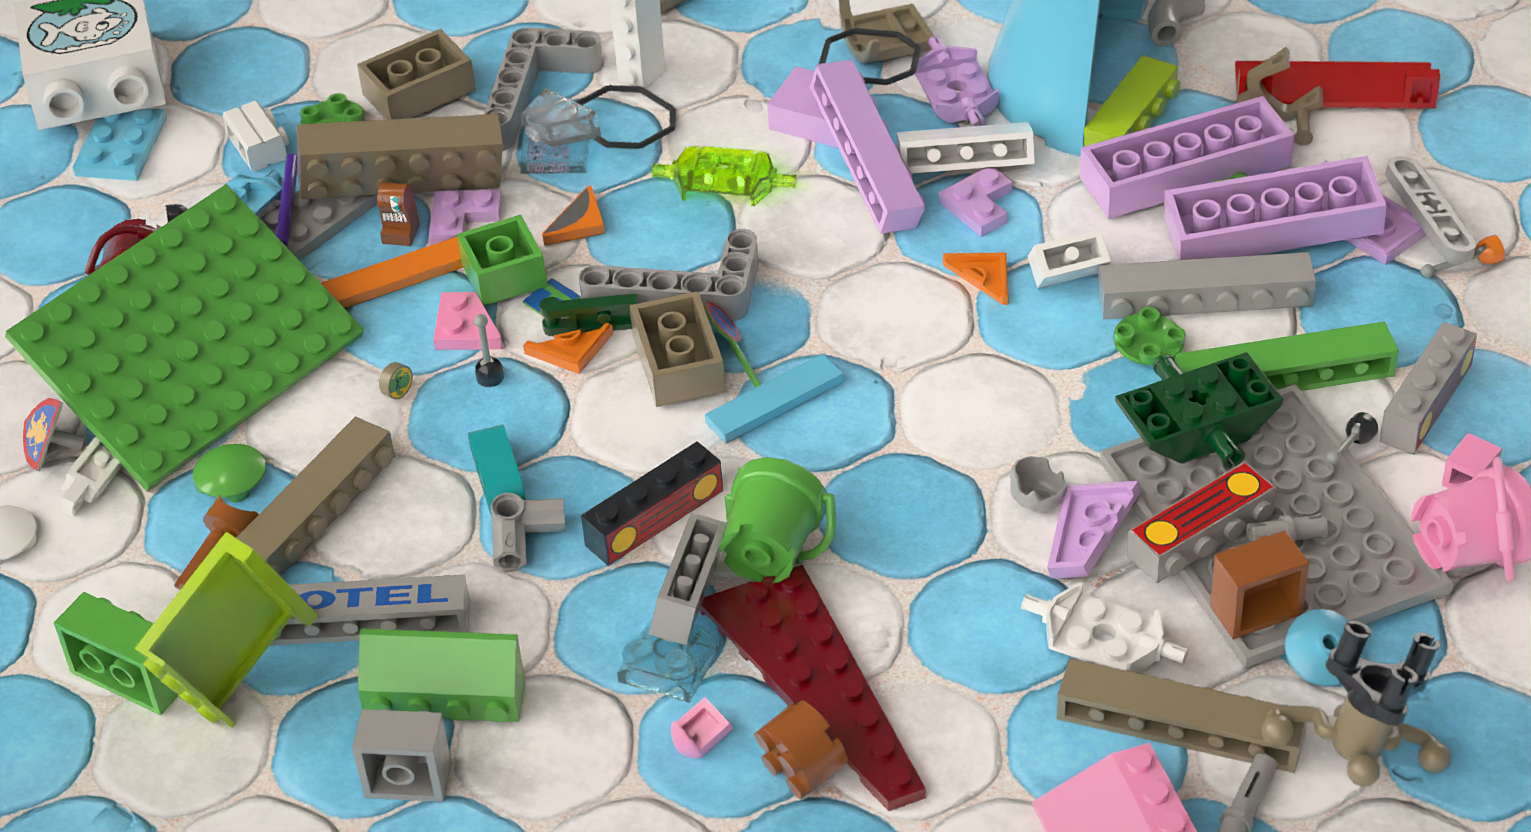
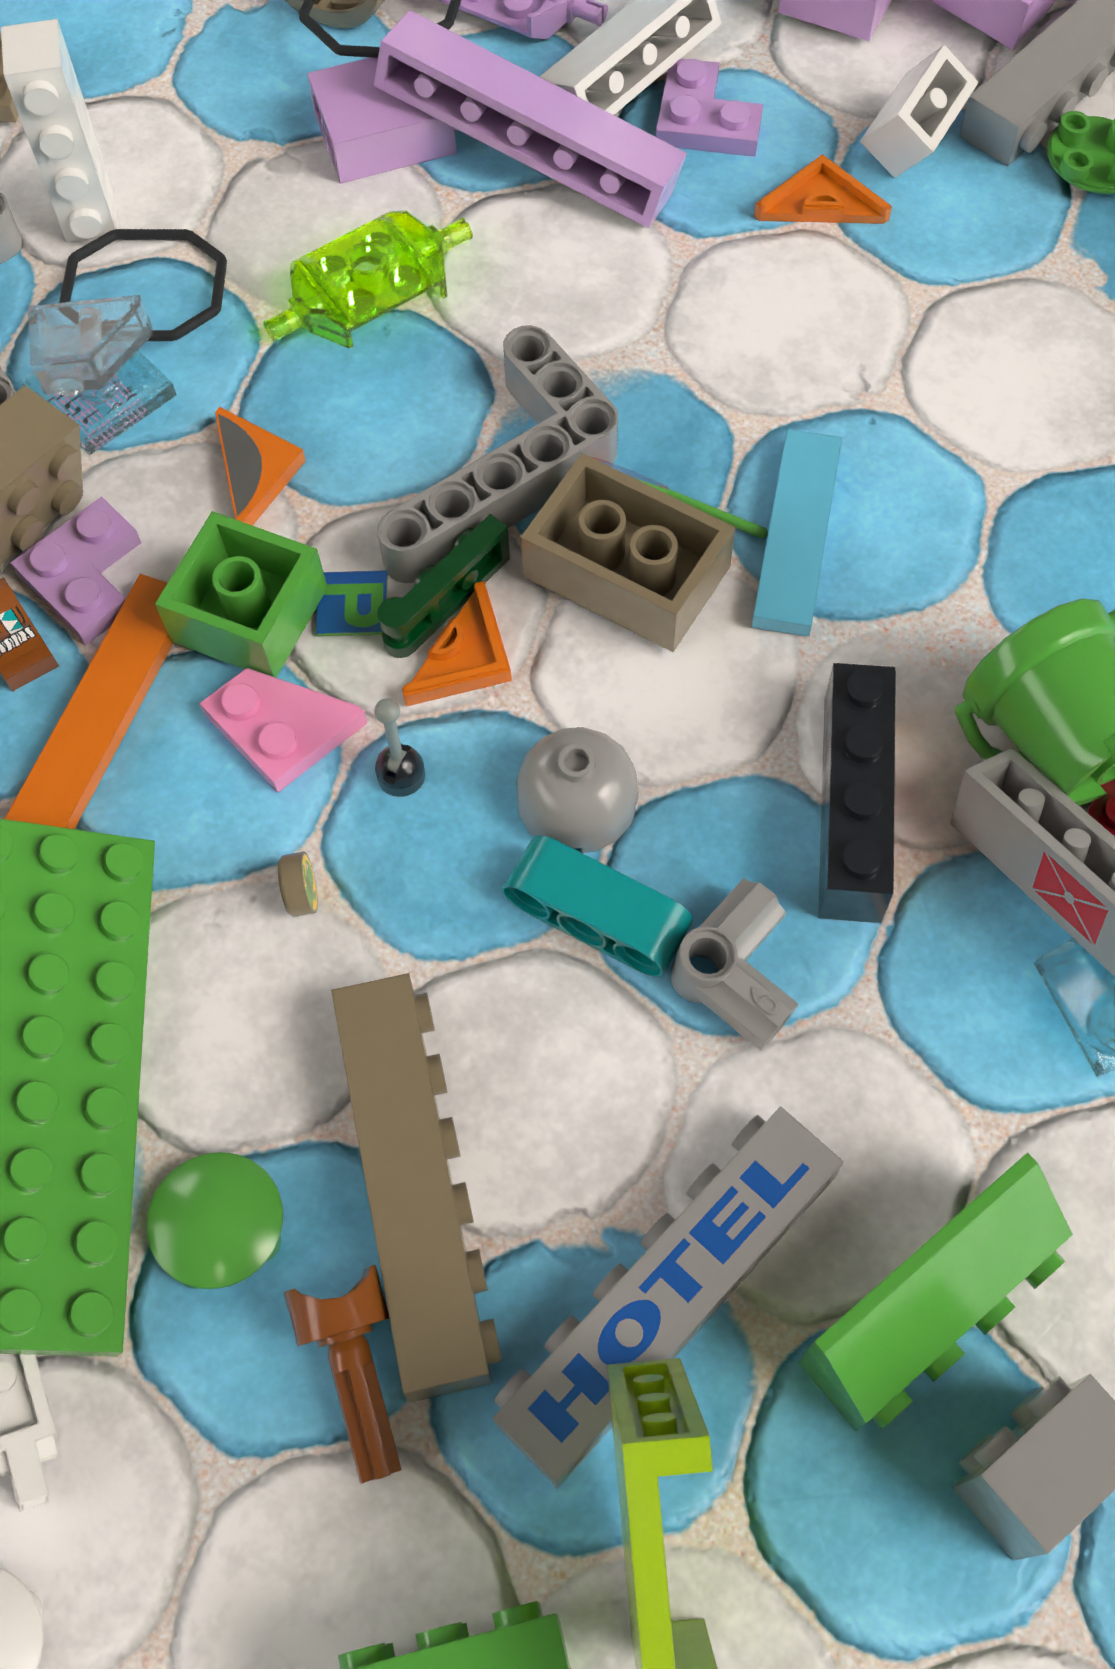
camera: 45 degrees left, 20 degrees up
none -> light grey cylinder [516,727,638,853]

